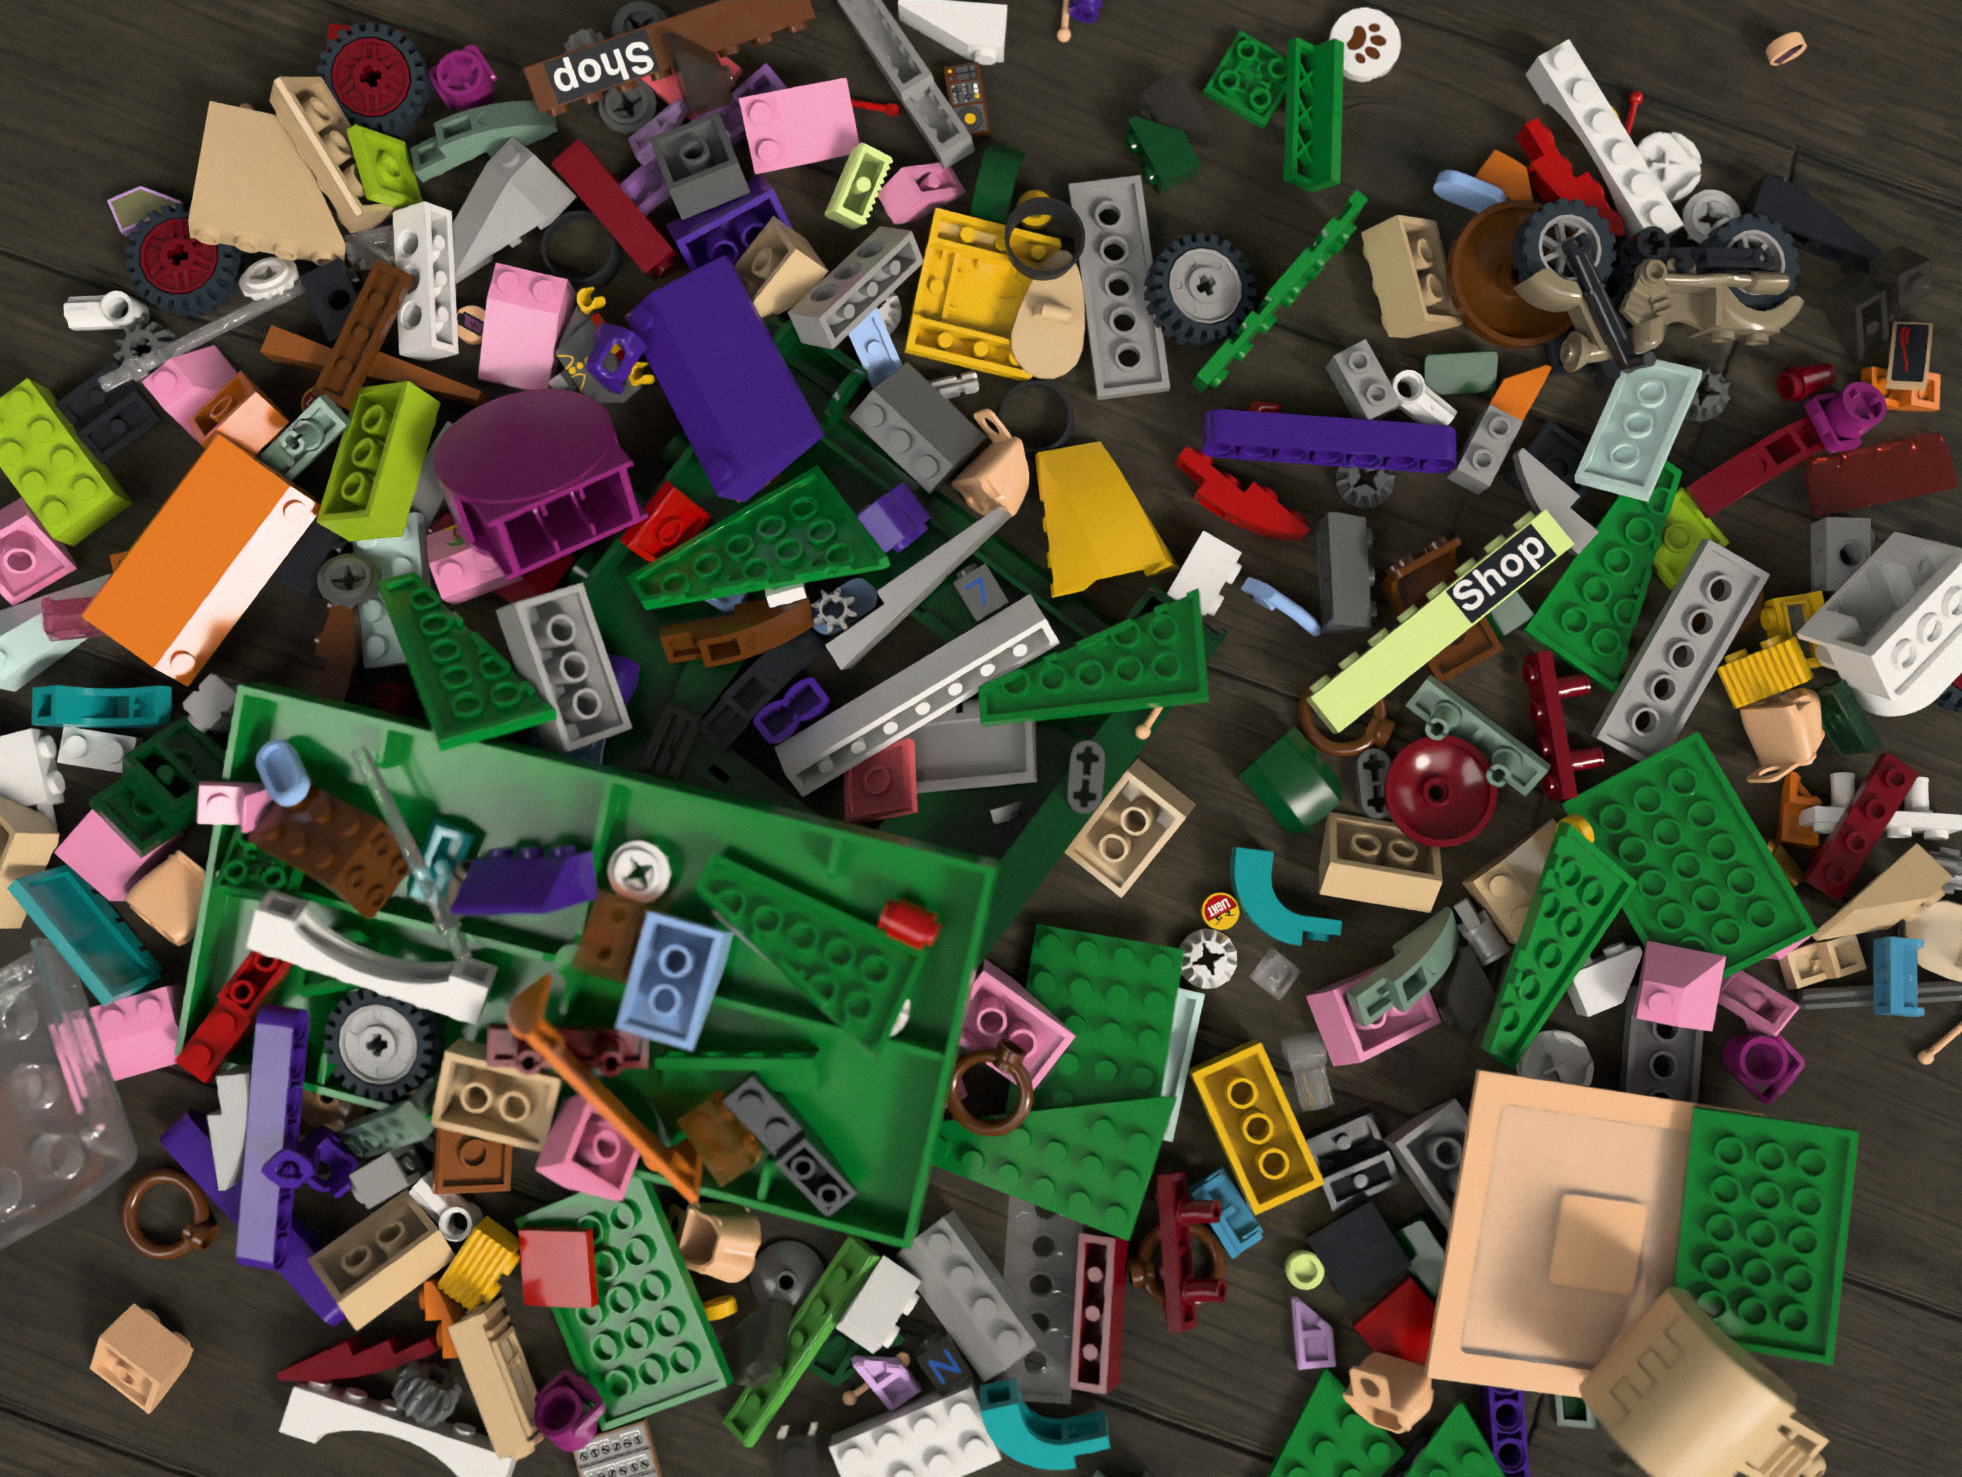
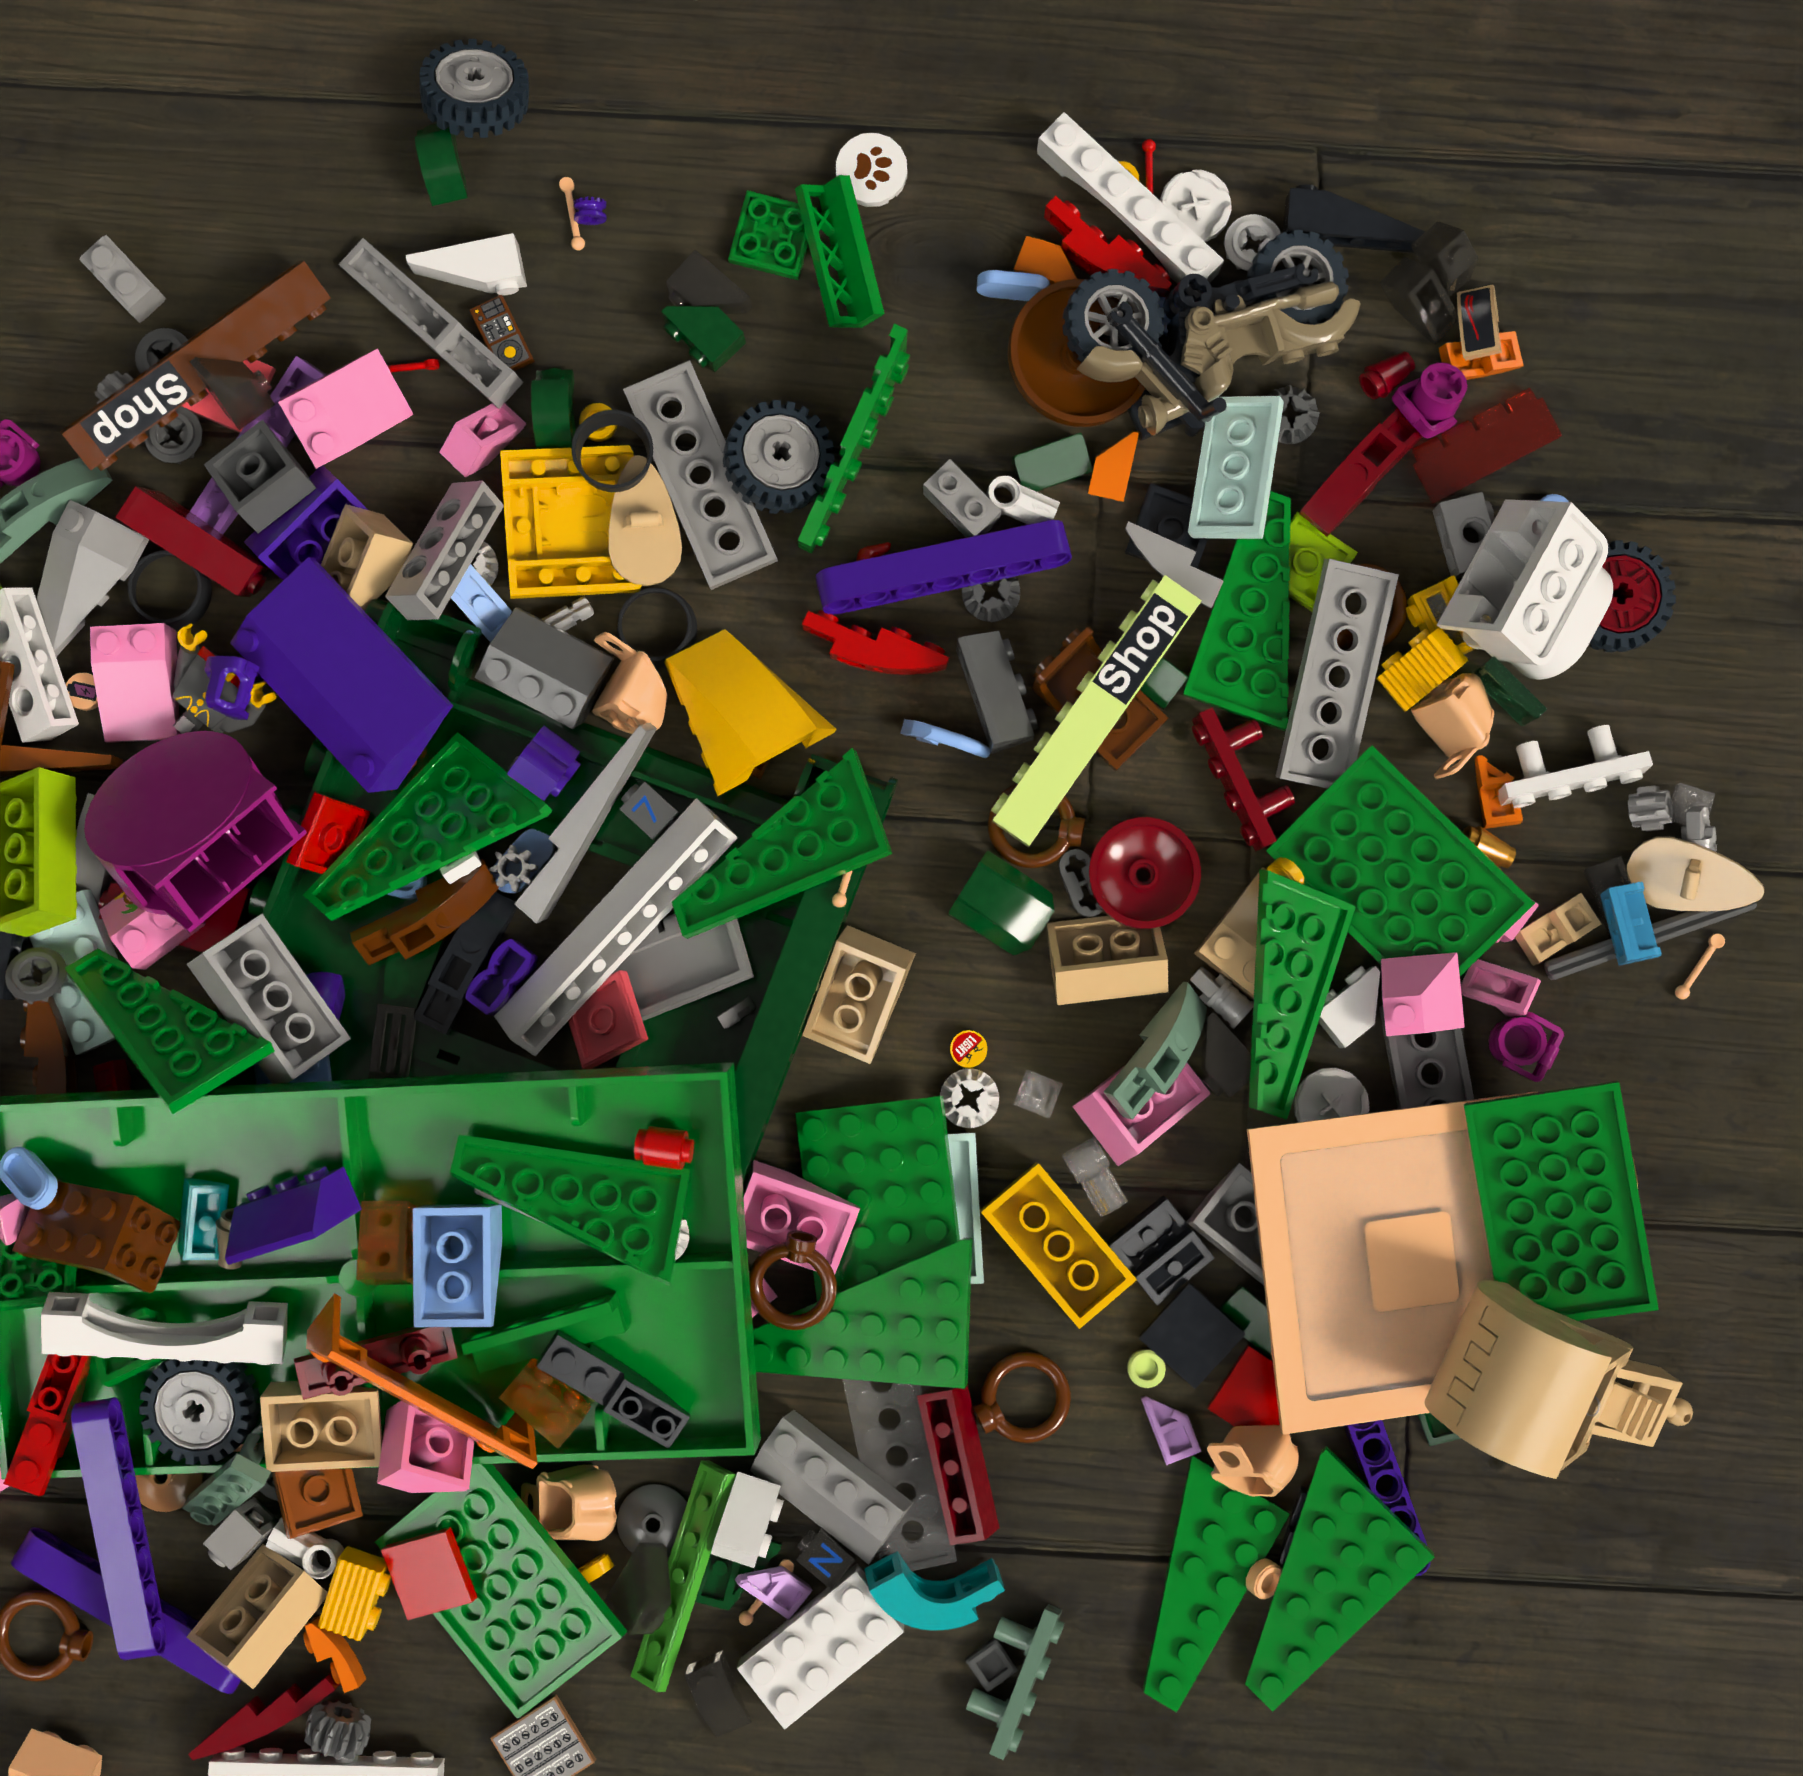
camera: 10 degrees left, 0 degrees up
slope [207,1064,252,1191] -> none
dark purple piece [261,1125,359,1198] -> none
clear bar [351,745,472,963] -> none
tan door [448,1296,544,1460] -> none
magenta piece [534,1370,606,1452] -> none
white gear [608,840,672,904] -> none
lavender tile [628,98,689,166] -> none
yellowish green brick [824,142,893,230] -> none
dark grey beam [1066,740,1105,814] -> none
dark red plate [1154,1171,1227,1333] -> none
white brick [1167,531,1242,619] -> none
dark azure hinge [1187,1166,1264,1259] -> none
teal arch [1230,847,1342,946] -> none
tan slope [1361,215,1463,338] -> none
sand green plate [1405,674,1551,796] -> none
light grey brick [1446,405,1523,495] -> none
light nougat tile [1765,32,1807,65] -> none
dark red plate [1802,753,1920,900] -> none
tan slope [1811,843,1952,941] -> none

